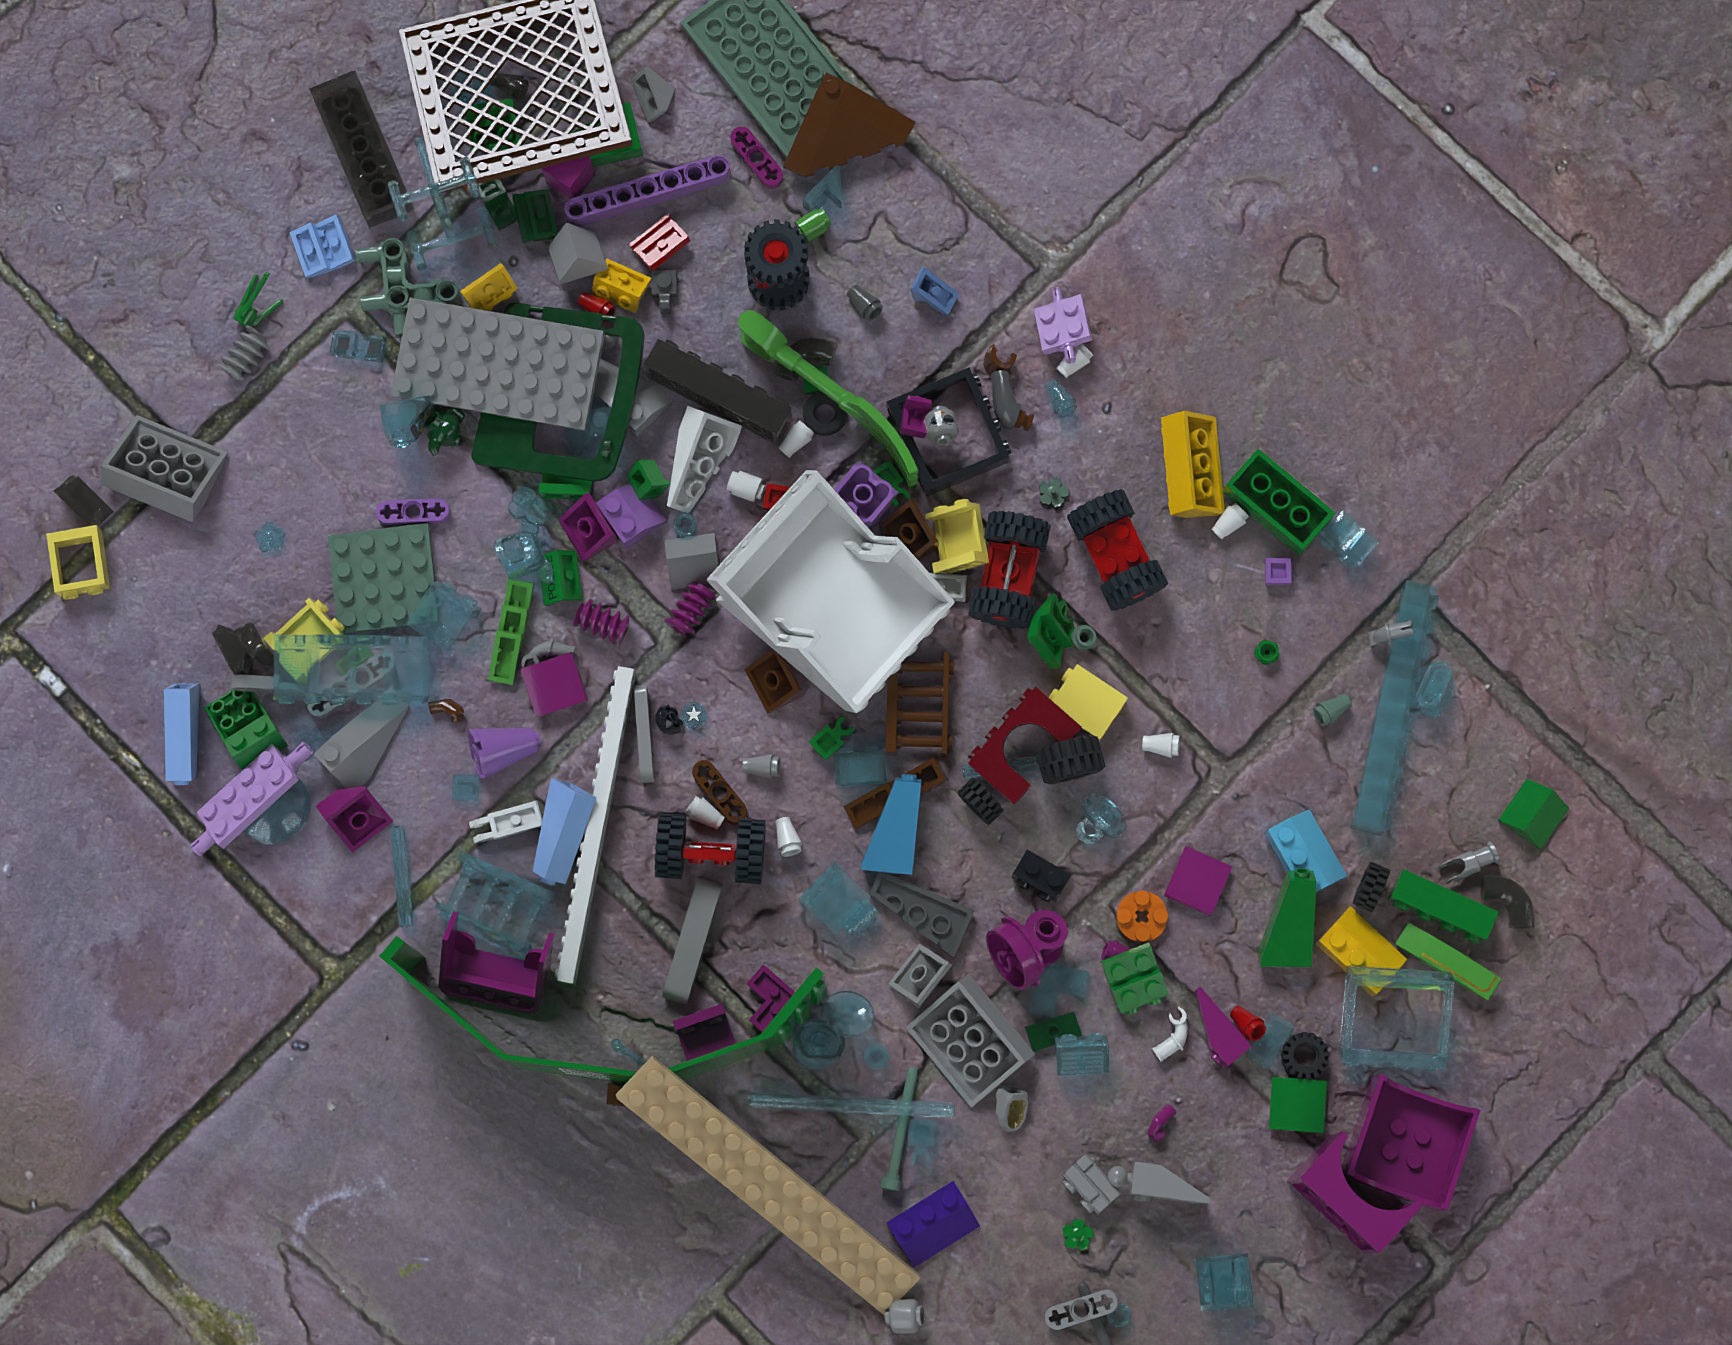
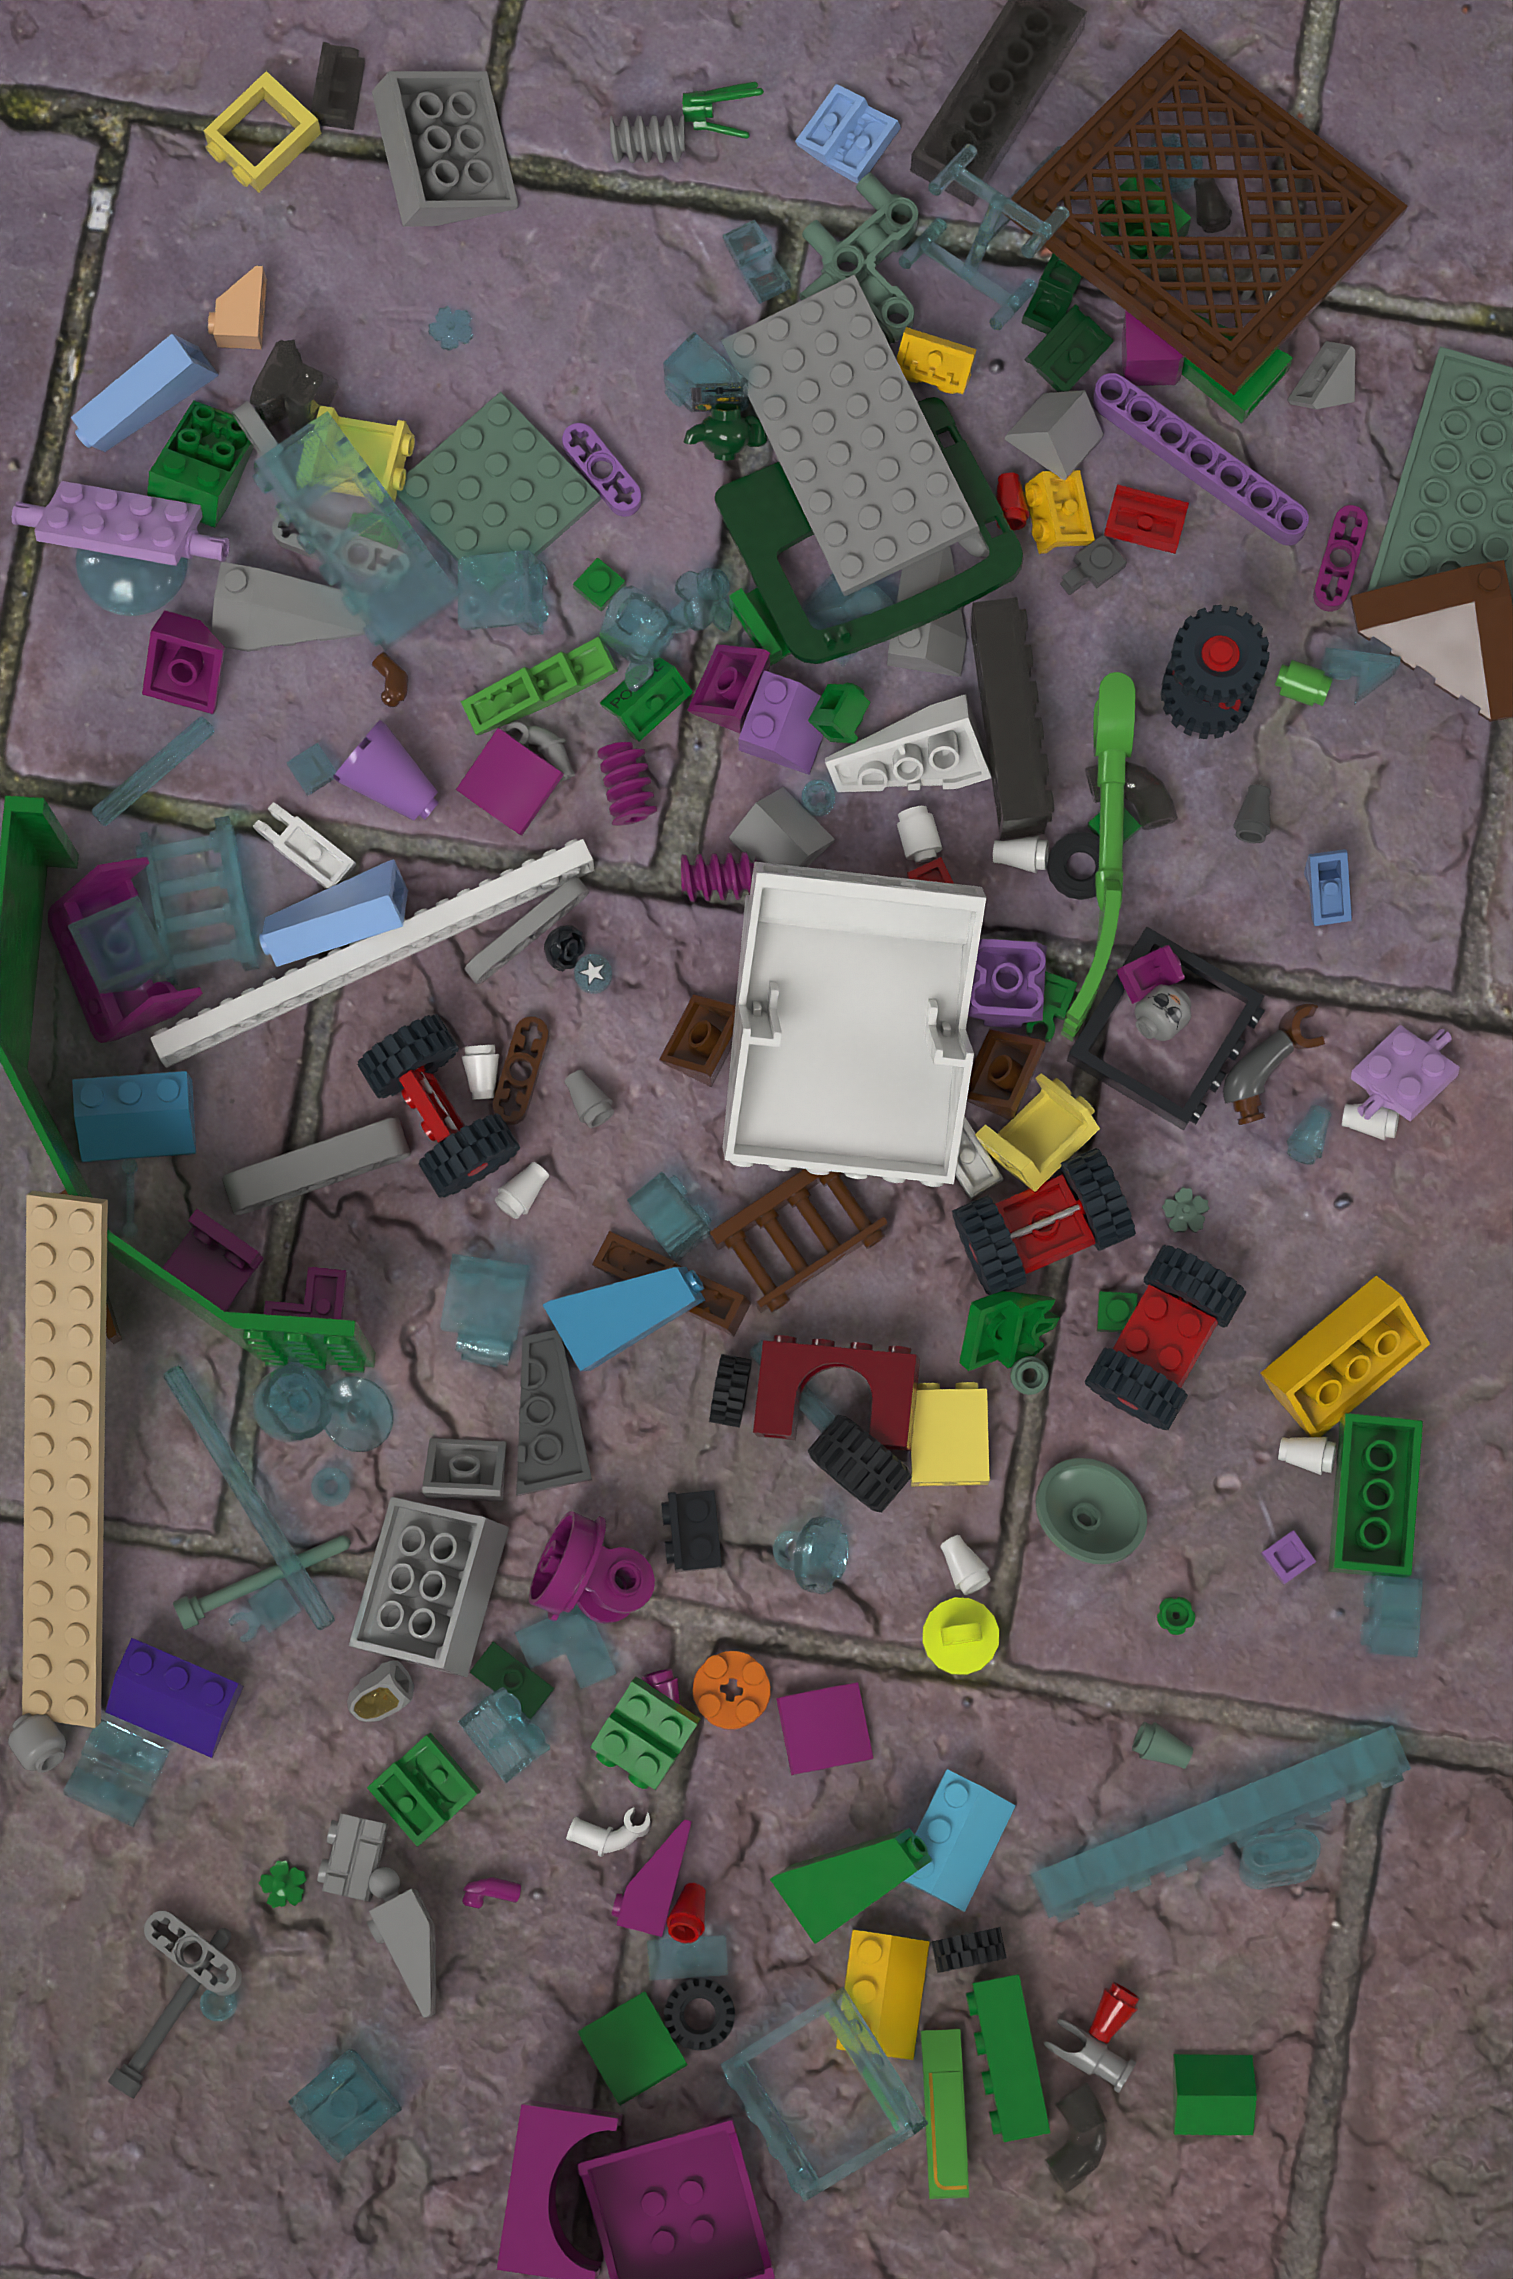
camera: 55 degrees right, 0 degrees up
green plate [808,716,855,762] -> none
light grey piece [1368,620,1415,647] -> none
none -> clear light blue slope [63,1719,169,1827]
none -> clear light blue slope [68,896,170,994]
none -> dark azure slope [72,1071,196,1162]
none -> light nougat slope [208,266,267,349]
none -> green slope [367,1733,481,1847]
none -> green plate [573,557,626,612]
none -> neon yellow tile [922,1597,999,1675]
none -> sand green dish [1035,1458,1147,1564]
none -> red cone [1088,1982,1140,2044]
none -> green plate [1097,1291,1138,1333]

